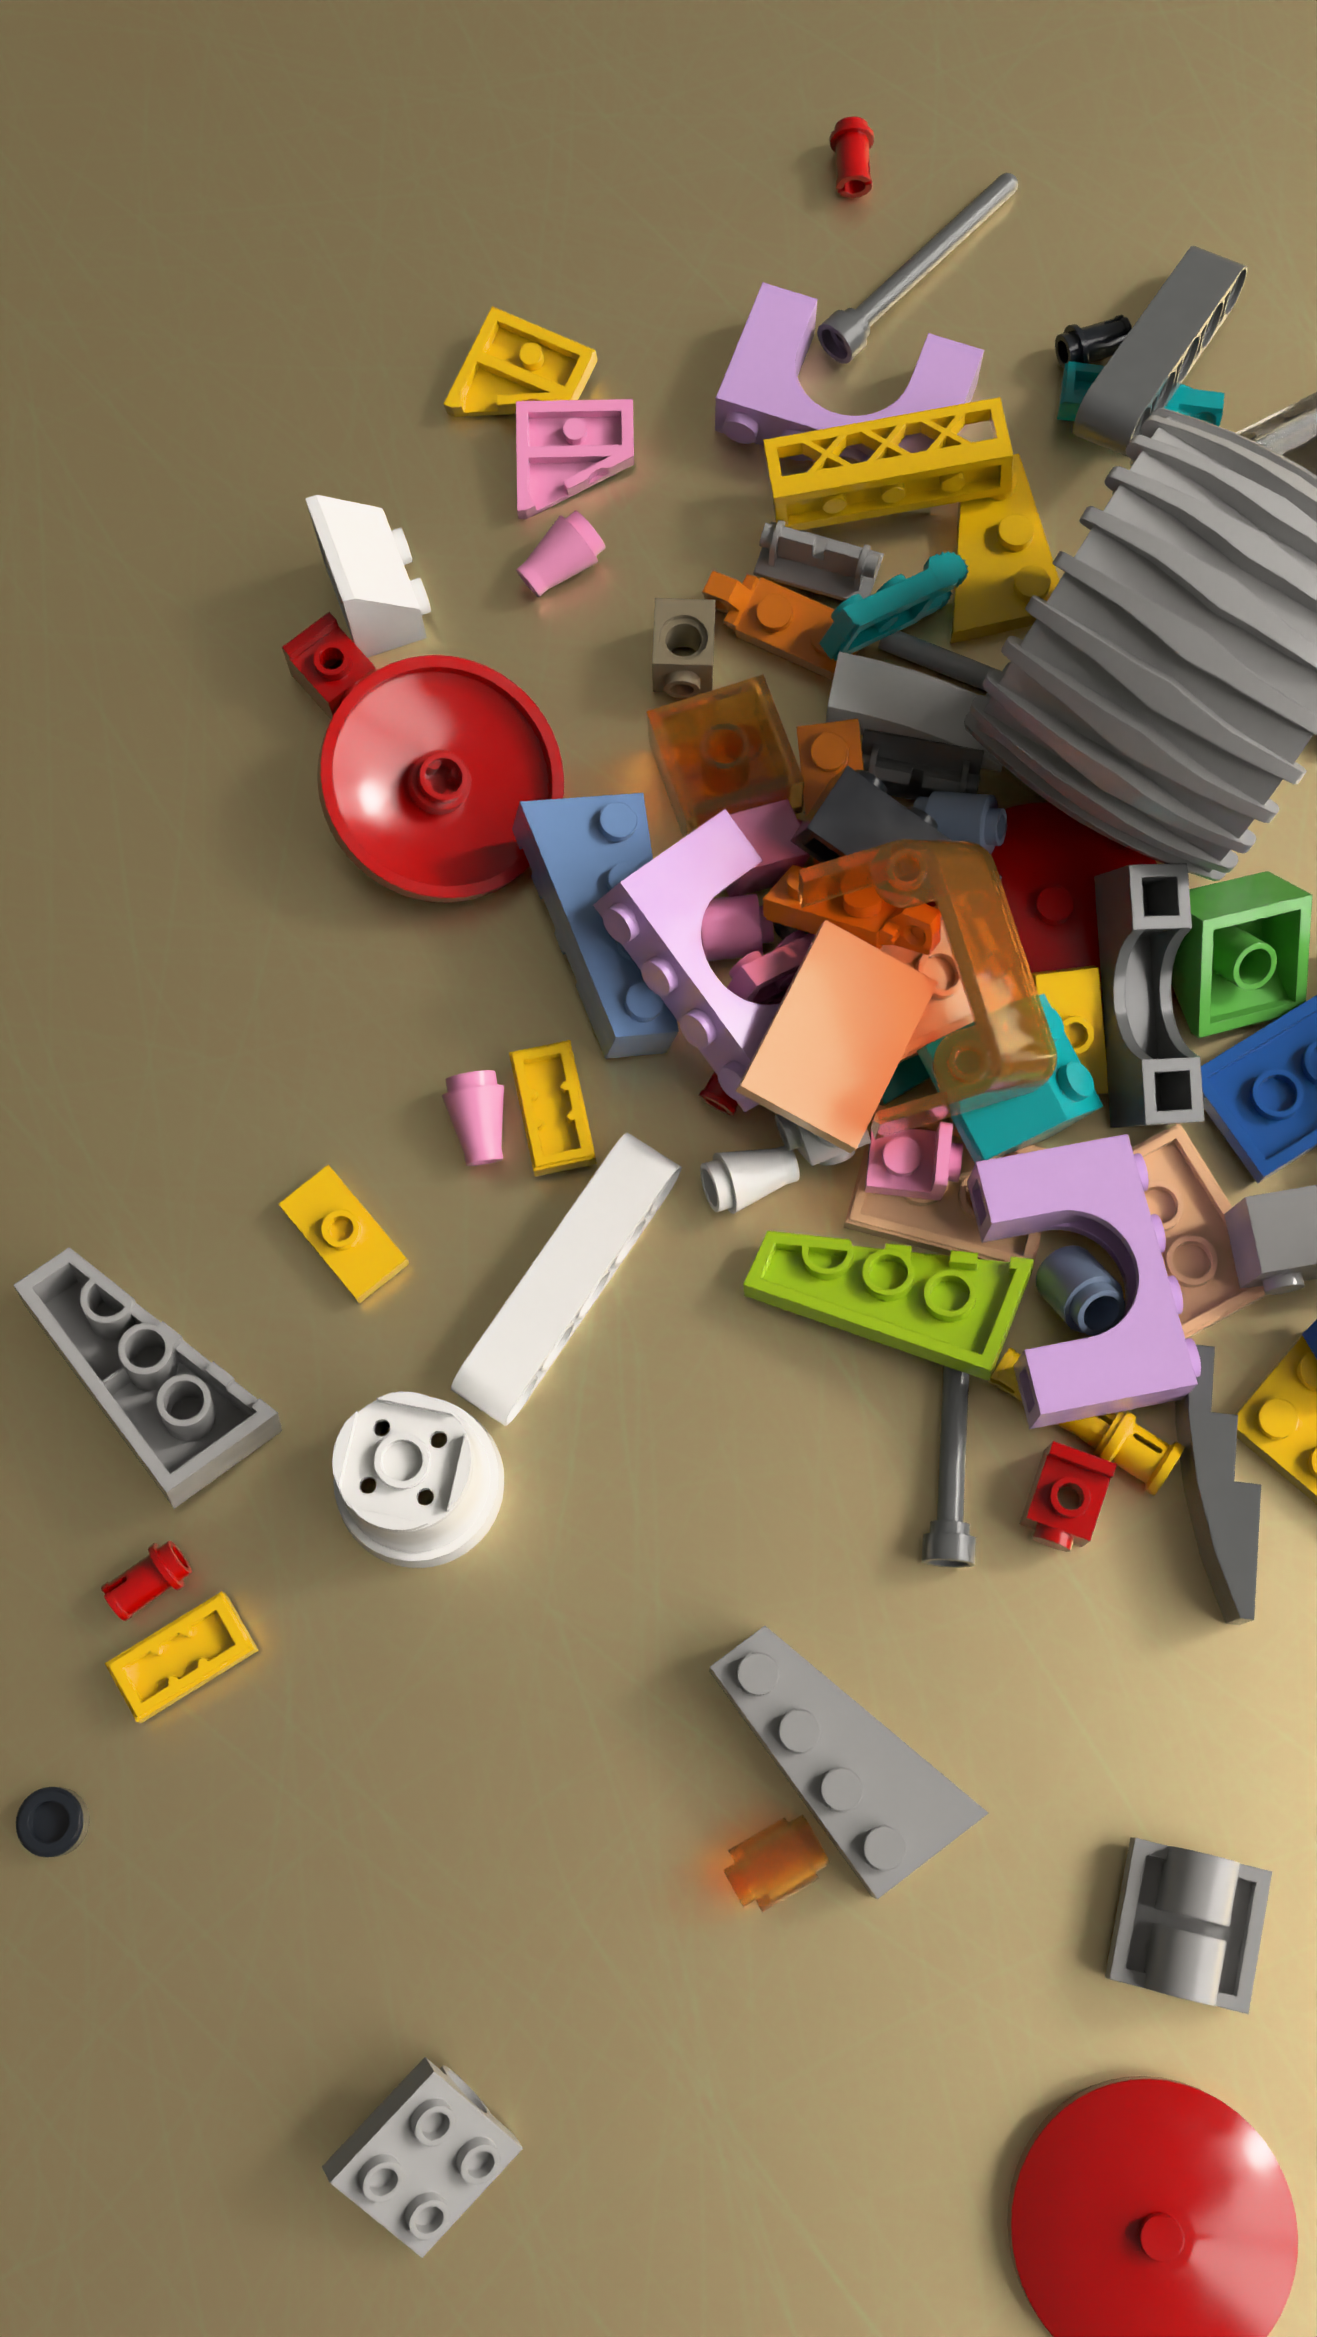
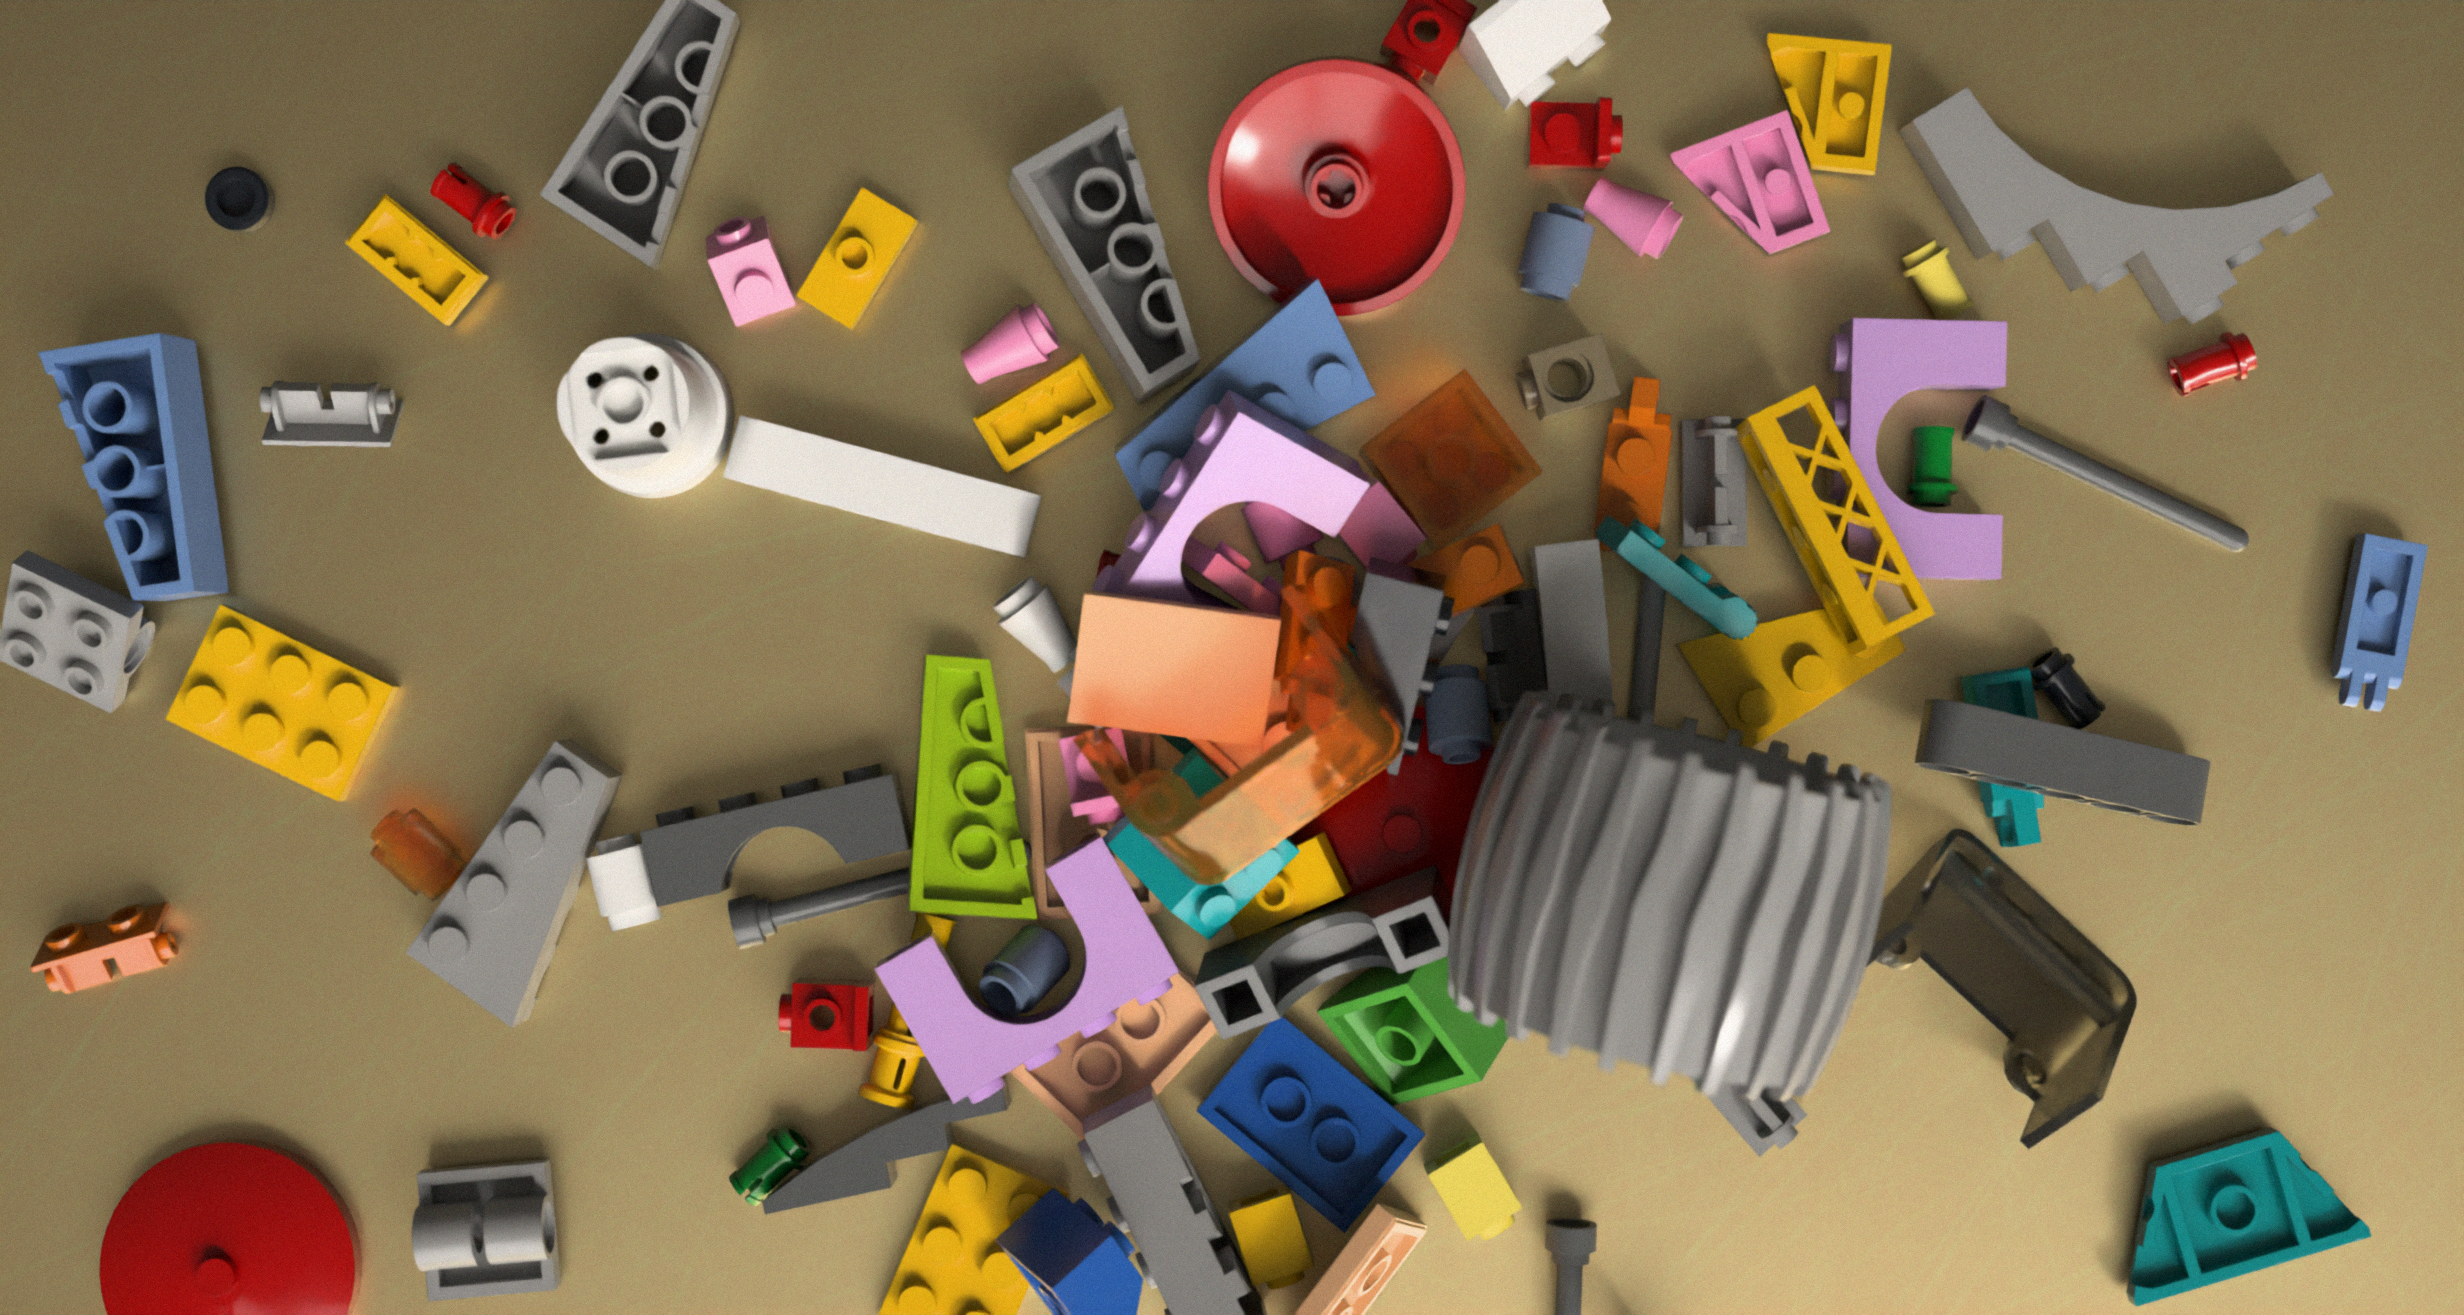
camera: 70 degrees right, 15 degrees up
none -> orange hinge [30,902,178,994]
none -> medium blue wedge [38,333,229,601]
none -> yellow plate [165,604,400,802]
none -> light grey hinge [260,380,404,448]
none -> white brick [586,833,662,931]
none -> dark grey arch [640,763,912,907]
none -> bright pink bracket [705,216,796,327]
none -> green pin [729,1124,812,1206]
none -> light grey wedge [1008,106,1200,404]
none -> sand blue brick [1517,203,1595,302]
none -> red bracket [1527,97,1623,171]
none -> light grey arch [1898,87,2334,325]
none -> light yellow pin [1901,238,1974,320]
none -> green pin [1906,426,1958,508]
none -> medium blue hinge [2331,533,2428,712]

